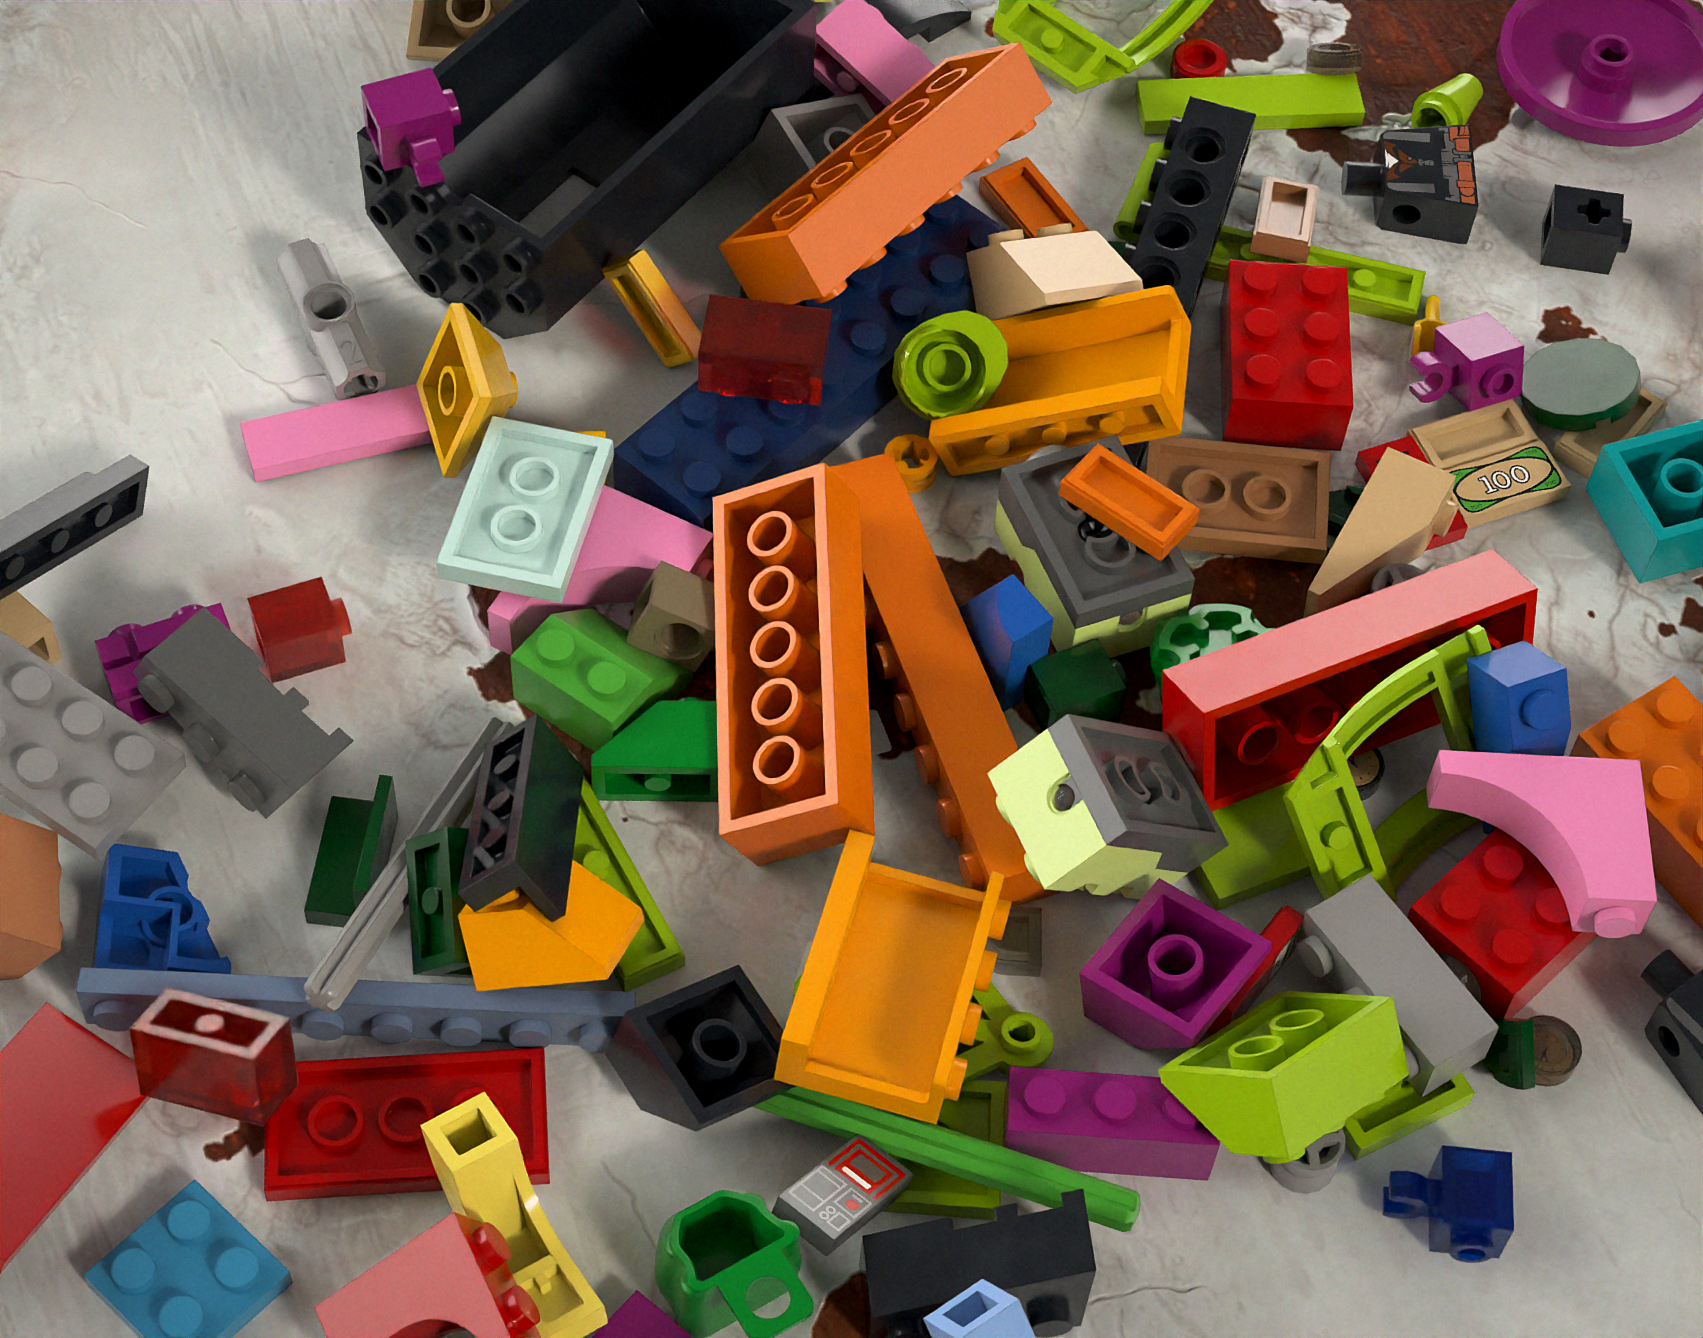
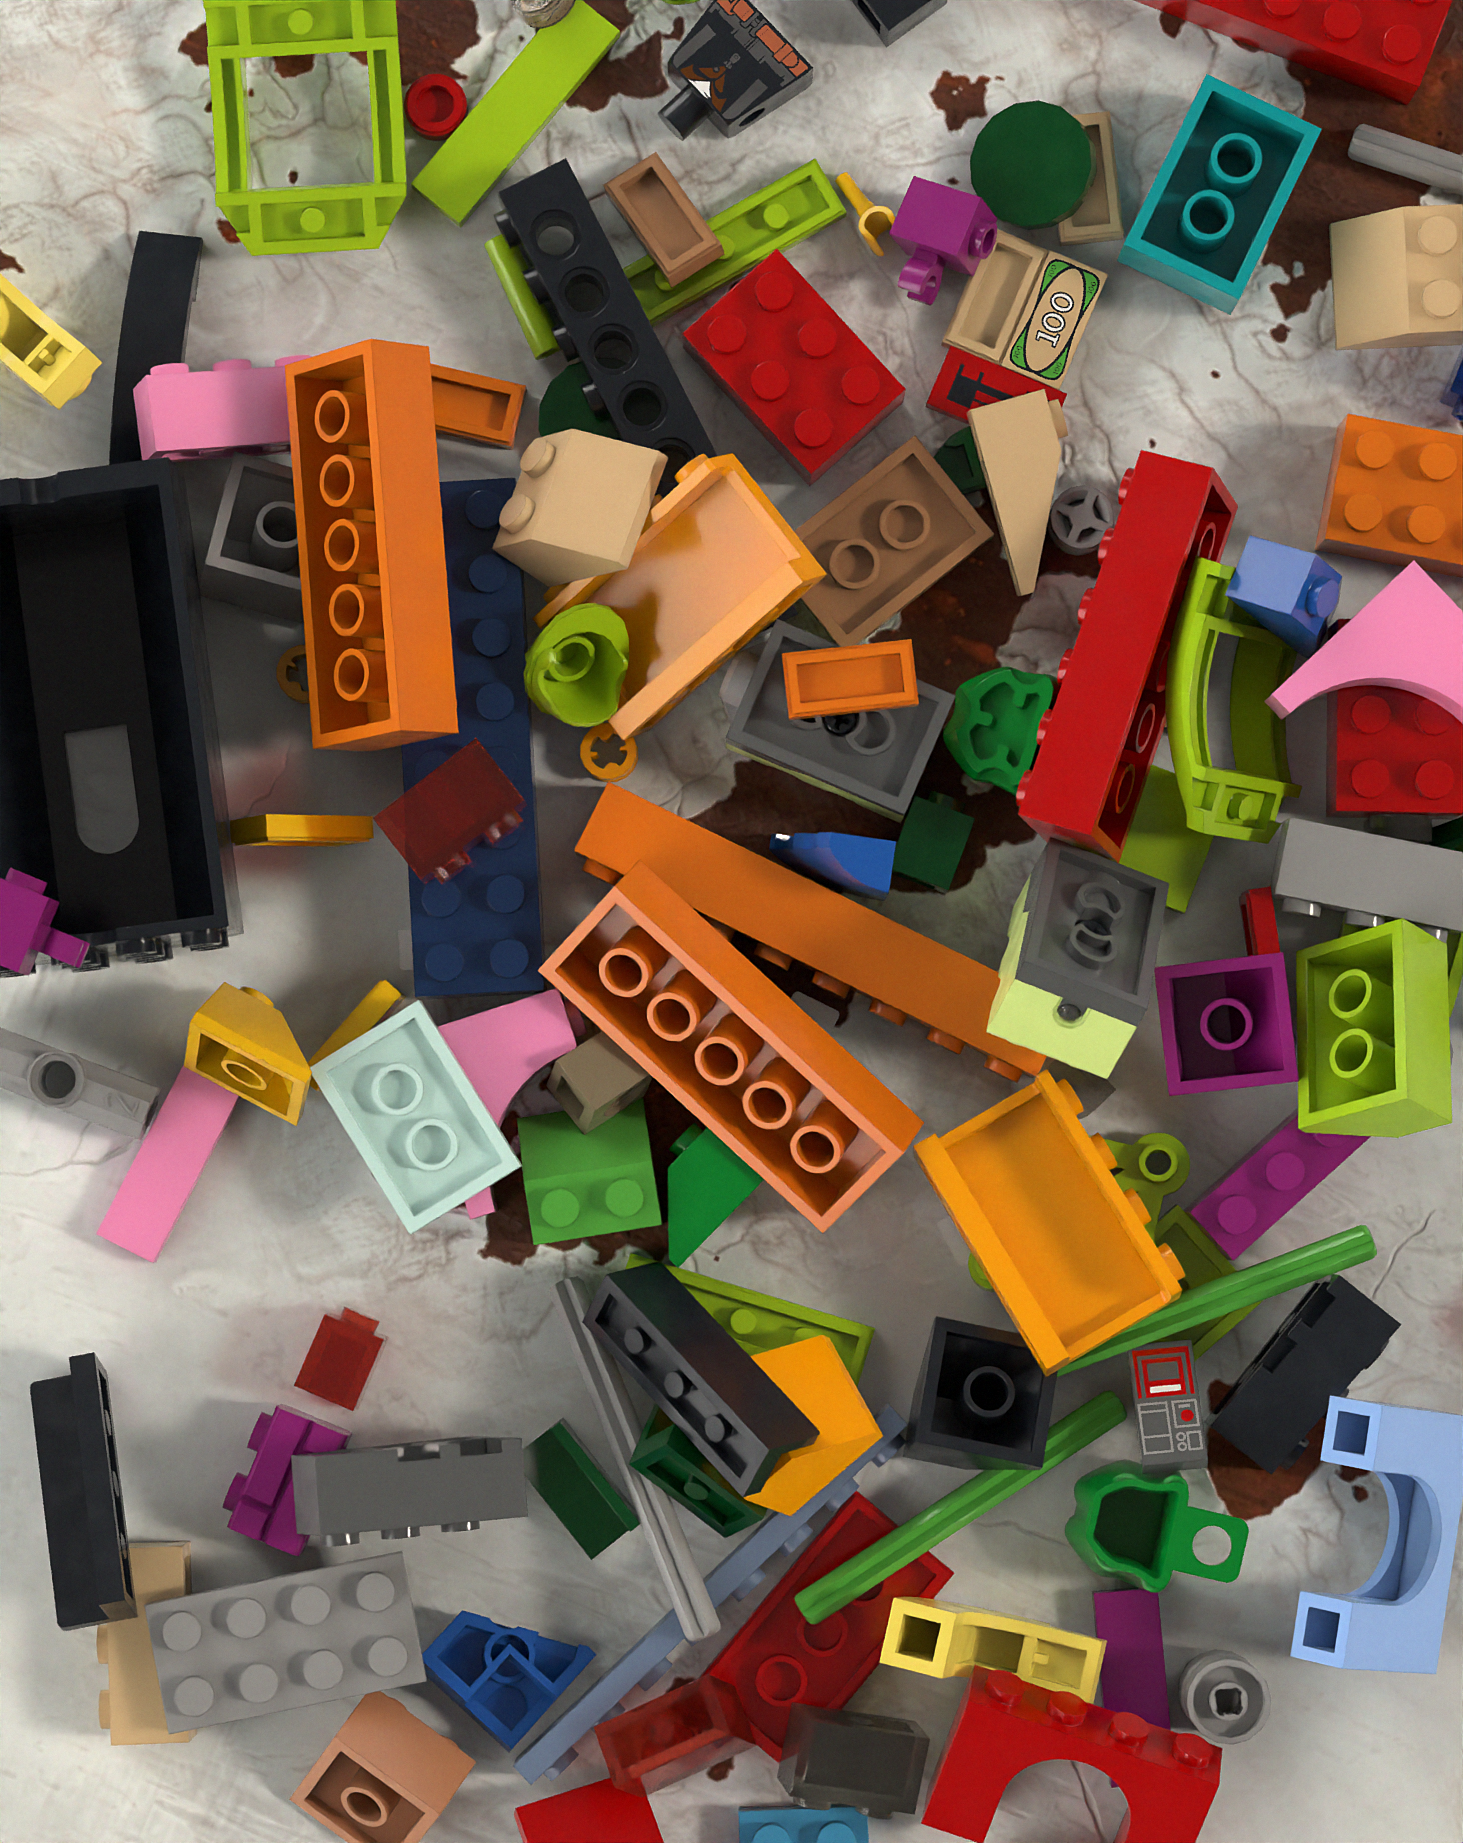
camera: 40 degrees left, 30 degrees up
none -> clear smoke brick [777,1702,930,1819]
none -> bright green axle [794,1390,1128,1624]

